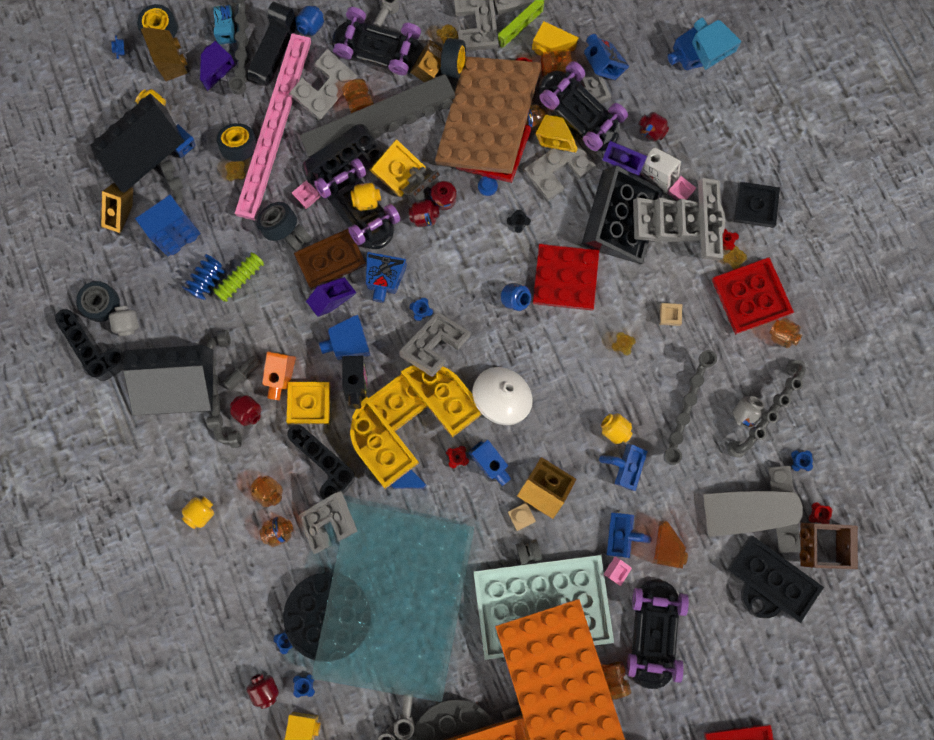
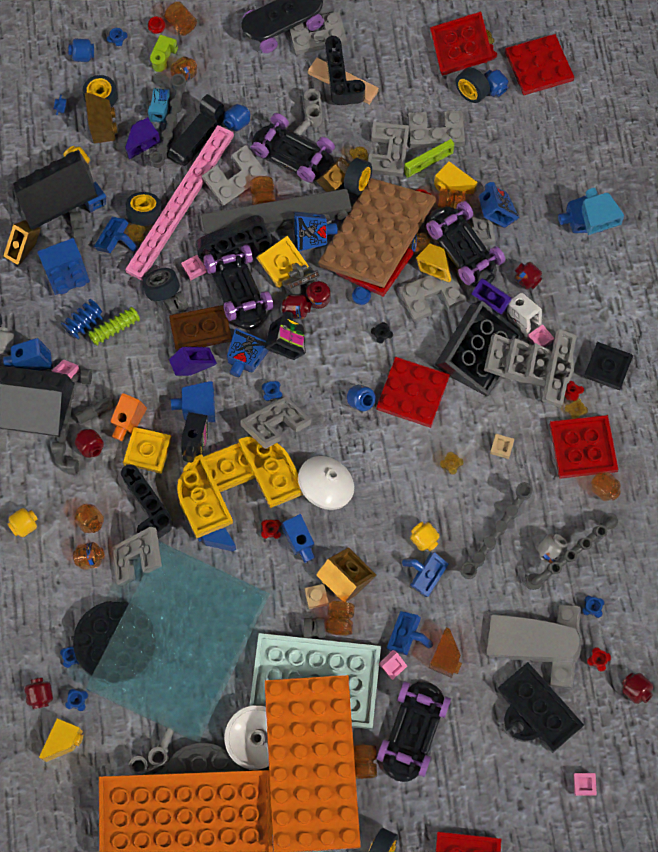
camera: 15 degrees right, 10 degrees down
yellow head [351,183,381,211] -> none
reddish brown window [800,523,858,569] -> none
none -> blue torso [3,338,53,371]
none -> bright pink plate [51,360,80,378]
none -> blue plate [94,217,137,253]
none -> white dish [224,706,269,770]
none -> black torso [265,311,306,360]
none -> blue torso [294,212,337,251]
none -> clear orange wheel [326,601,355,636]
none -> bright pink plate [573,773,597,796]
none -> dark red head [622,673,653,704]

